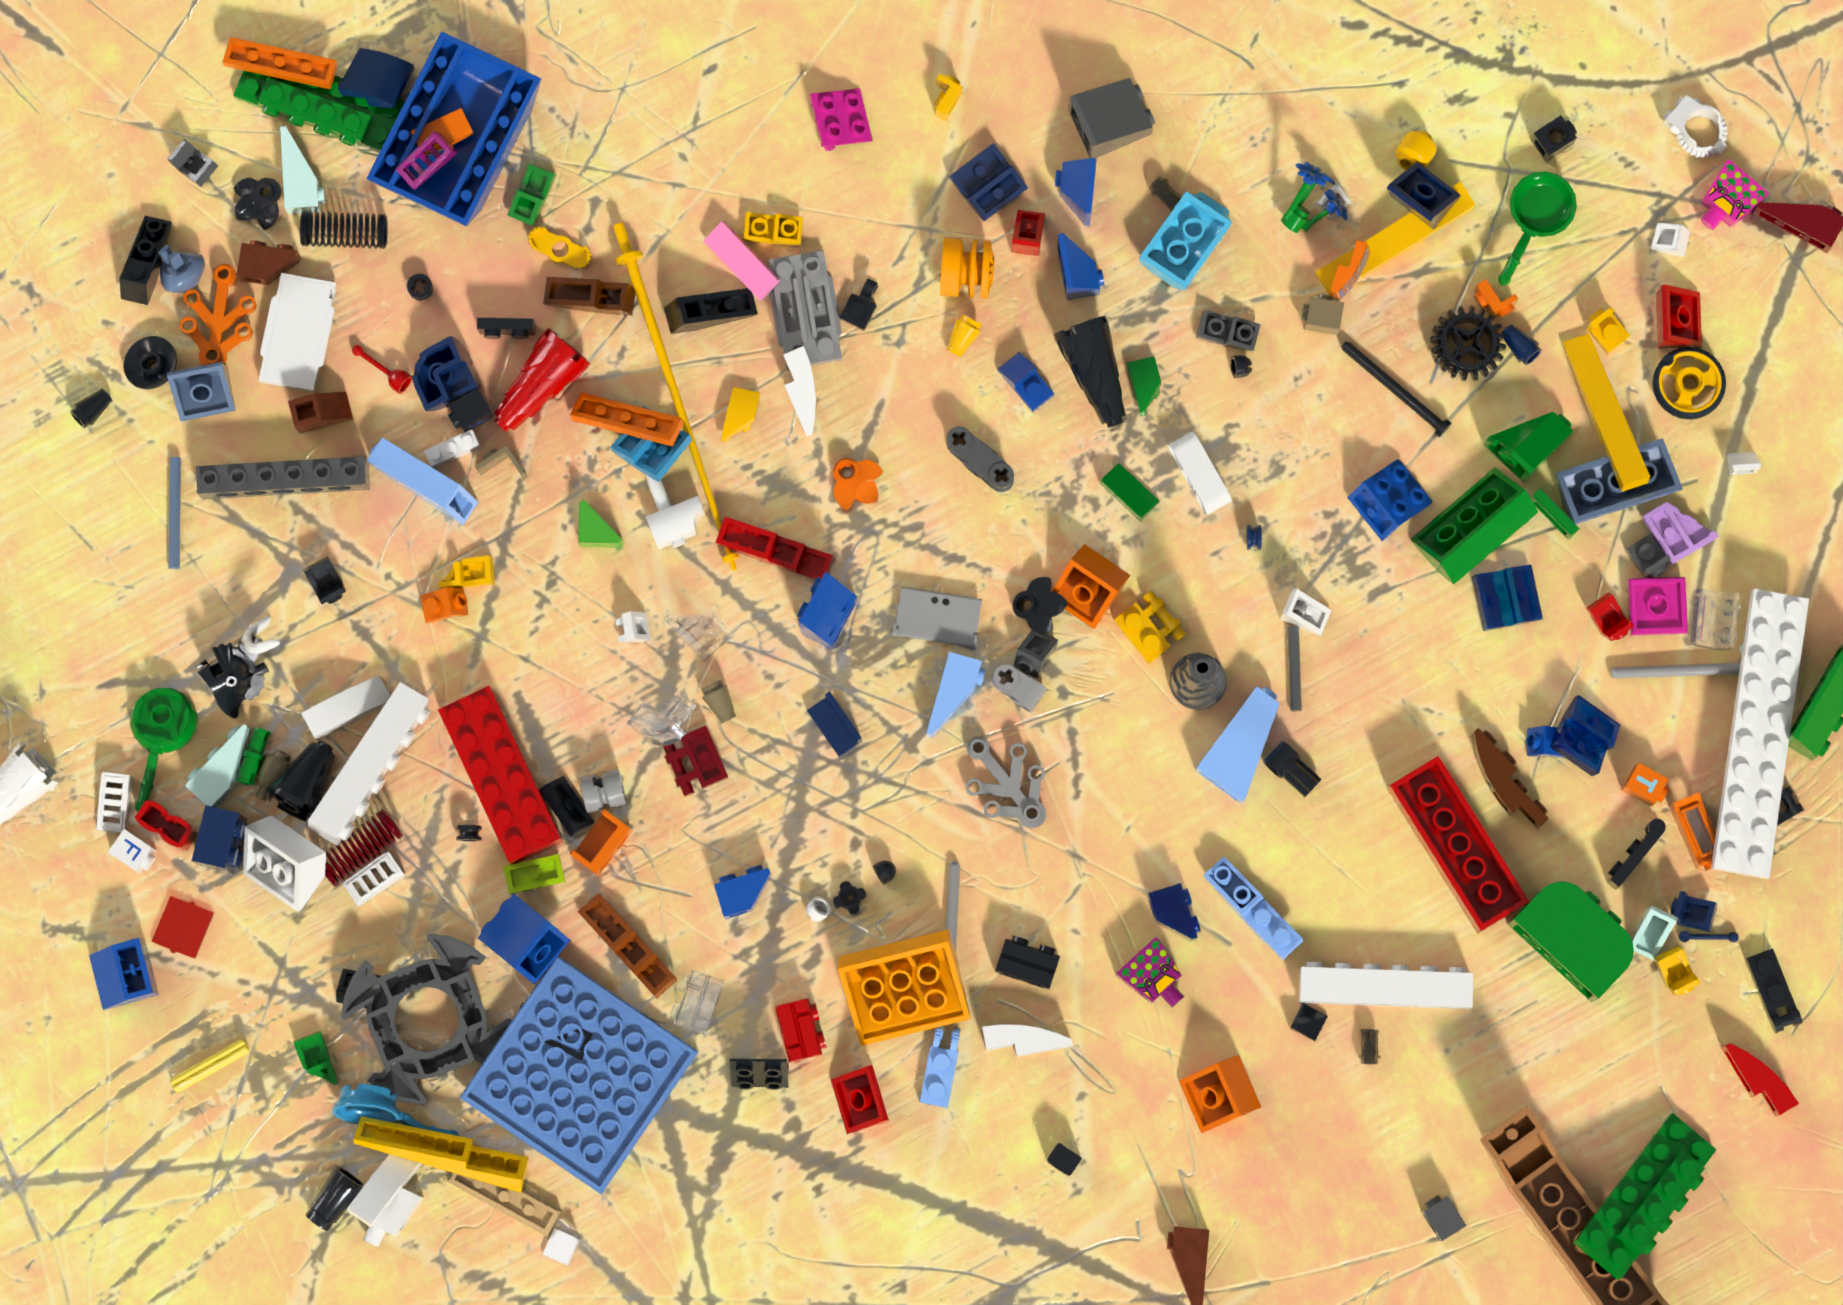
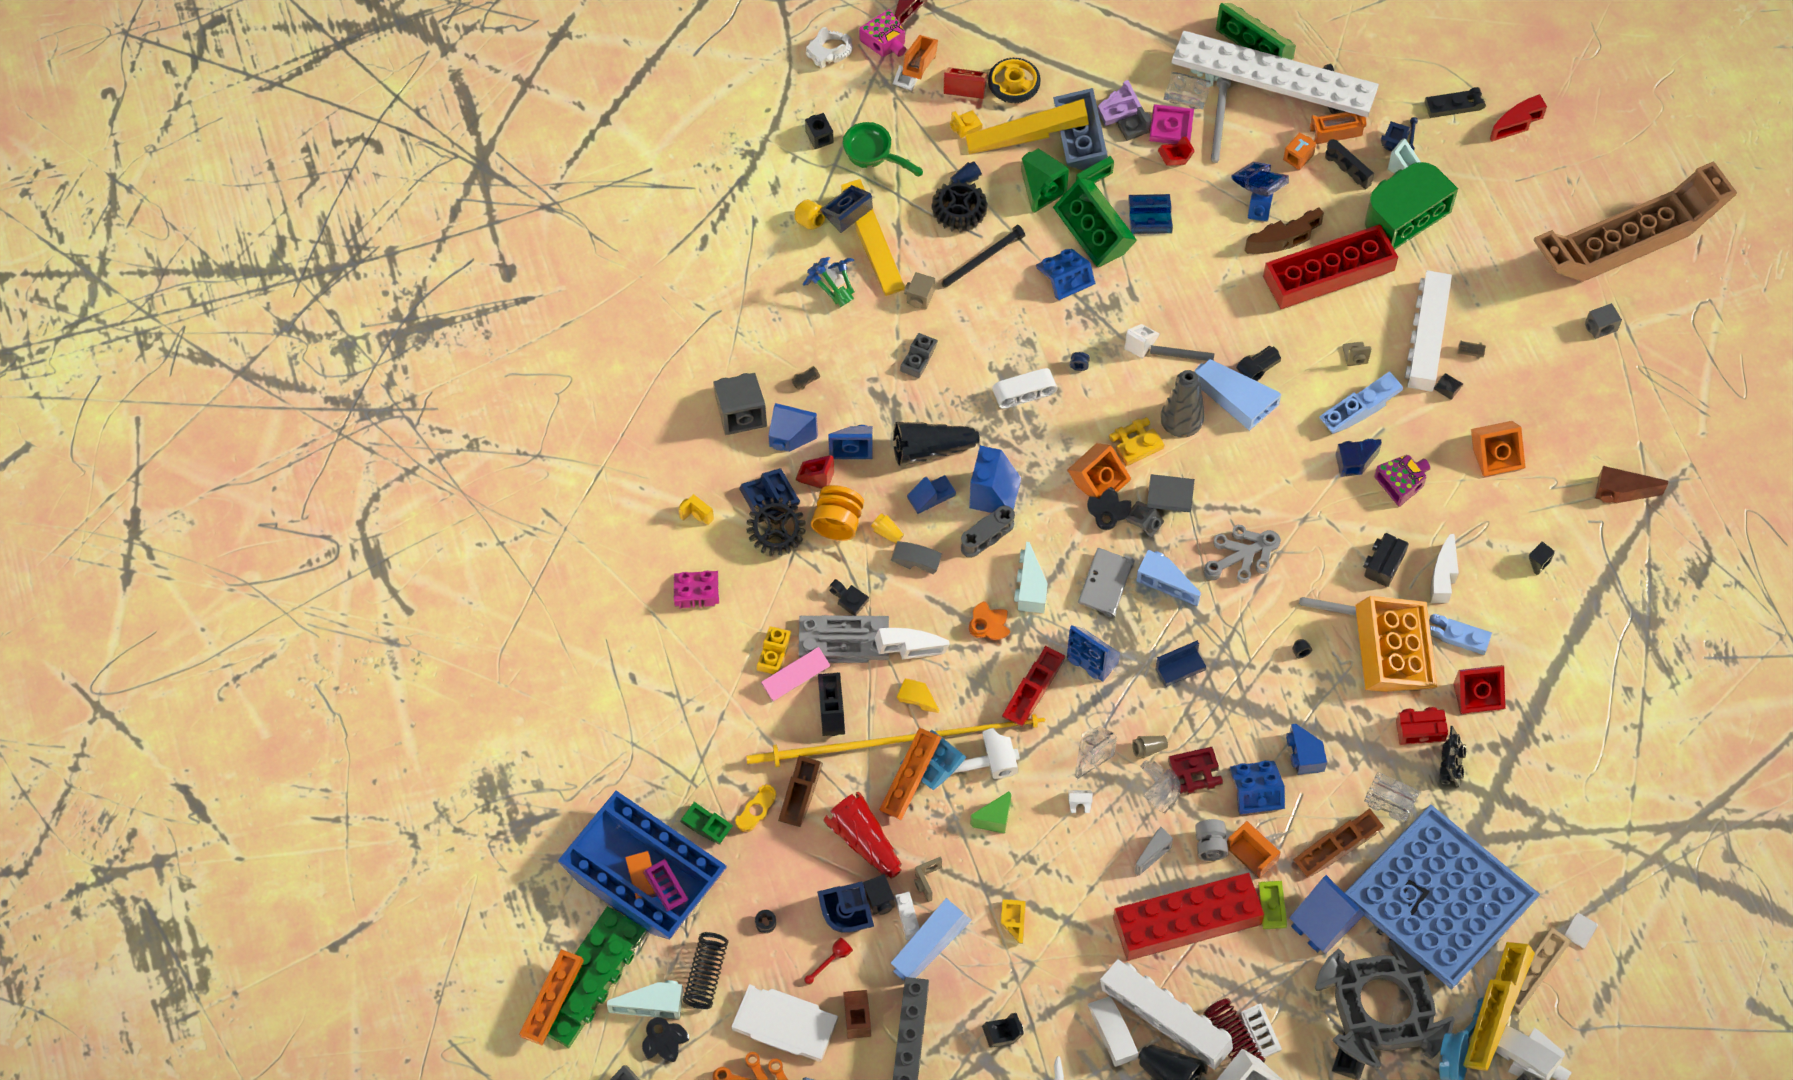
camera: 85 degrees left, 20 degrees down
copper slope [236,240,301,285] -> none
dark blue slope [338,48,415,108] -> none
orange bracket [420,587,468,623] -> none
black bush [456,825,482,842] -> none
black plate [477,318,536,339] -> none
black plate [539,776,594,837] -> none
white hinge [806,897,831,922] -> none
black plate [833,881,866,914] -> none
light grey piece [992,664,1047,713] -> none
green slope [1100,463,1160,522] -> none
green slope [1127,356,1161,417] -> none
medium azure slope [1139,191,1232,291] -> none
black hinge [1231,355,1252,378] -> none
orange slope [1330,240,1370,300] -> none
orange bracket [1473,279,1518,318] -> none
green plate [1573,1113,1717,1280] -> none
yellow bracket [1654,946,1700,996] -> none
white slope [1727,452,1761,475] -> none
none -> black gear [746,497,806,557]
none -> dark grey slope [891,541,942,575]
none -> orange window [902,35,938,80]
none -> blue slope [969,445,1021,513]
none -> light aqua slope [1014,542,1048,614]
none -> light grey slope [1135,827,1173,876]
none -> dark grey slope [1147,474,1195,513]
none -> blue bracket [1230,760,1285,815]
none -> dark tan bracket [1342,342,1372,366]

